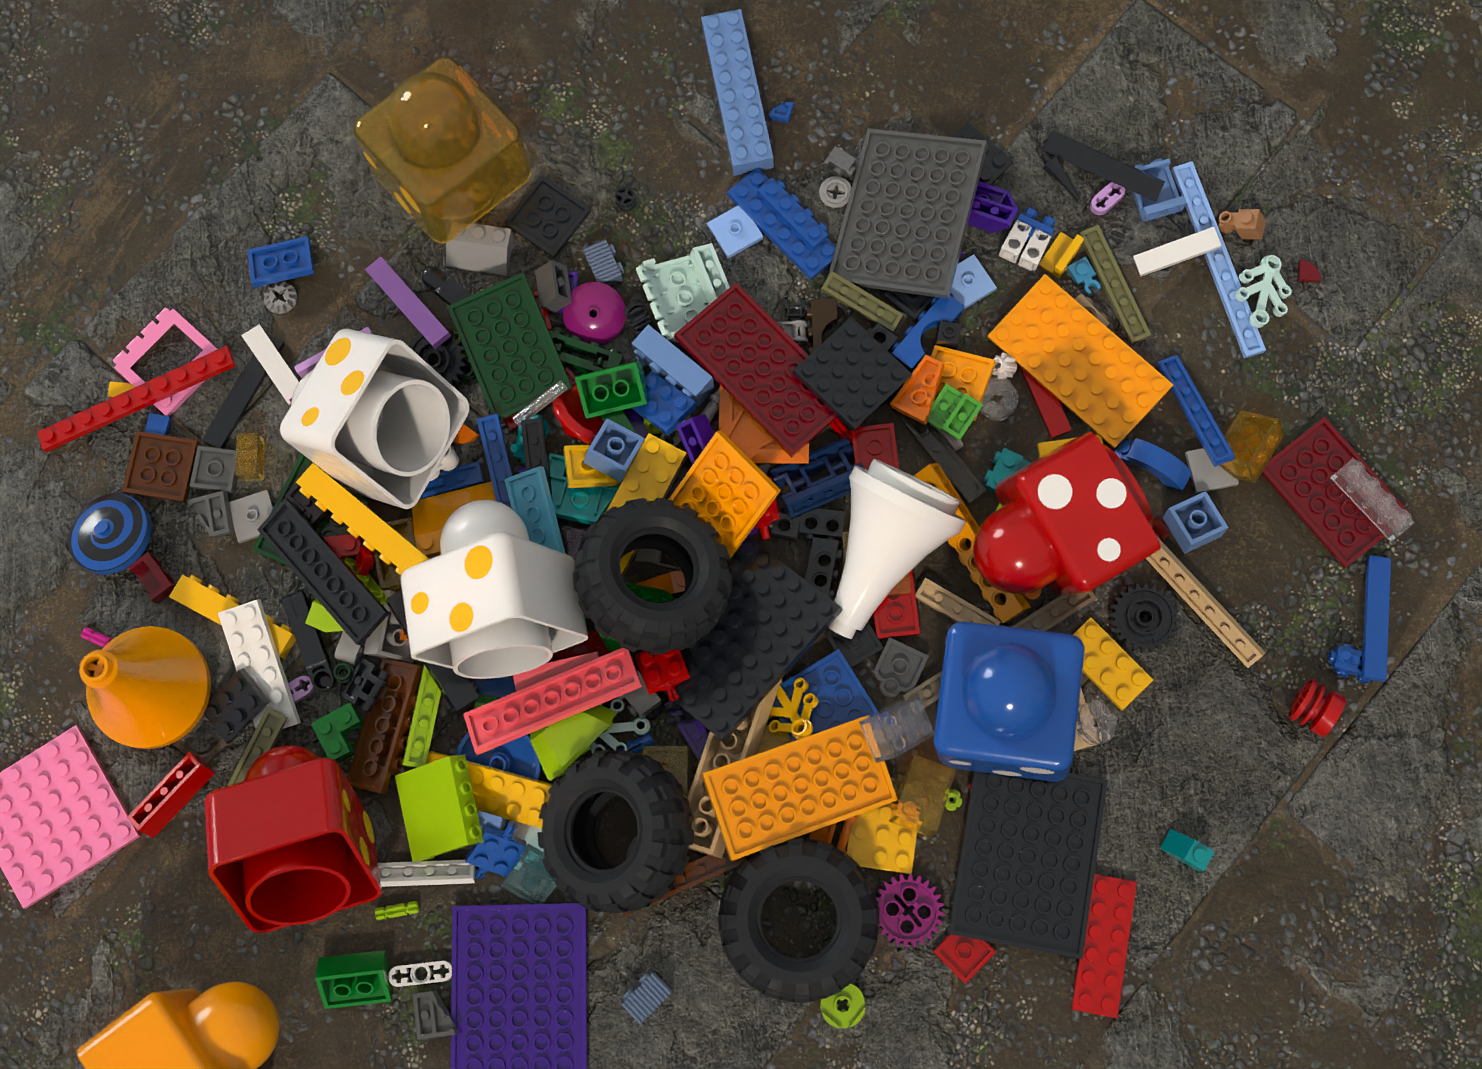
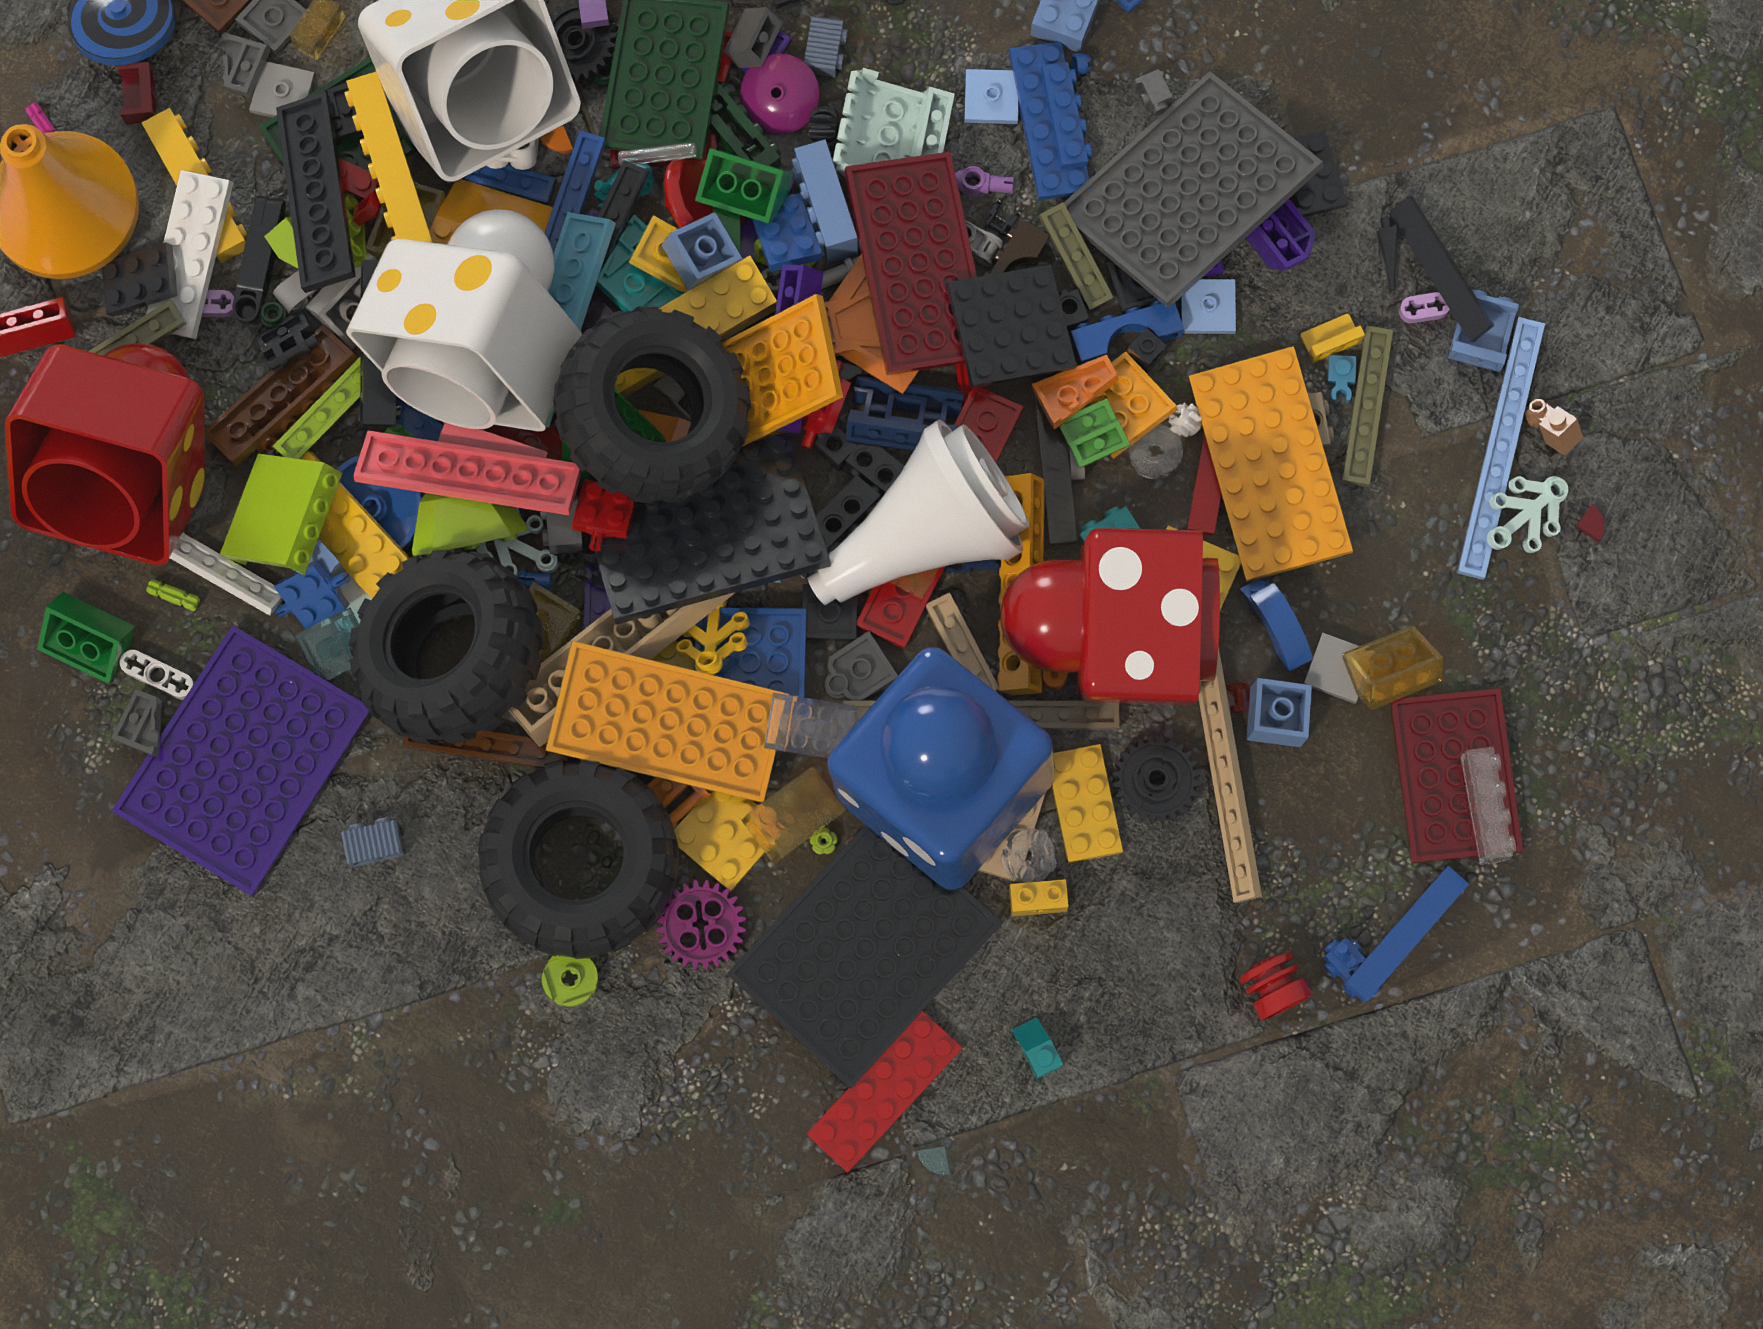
camera: 25 degrees right, 0 degrees up
green brick [311,703,364,763] -> none
light grey gear [819,177,852,209] -> none
red tile [933,934,997,984] -> none
white hips [999,208,1055,273] -> none
white tile [1133,227,1222,277] -> none
blue tile [1157,355,1235,467] -> none
none -> clear light blue tile [917,1146,950,1176]
none -> medium lavender pin [955,166,1014,198]
none -> yellow brick [1009,879,1068,917]
none -> blue hinge [1072,53,1092,75]

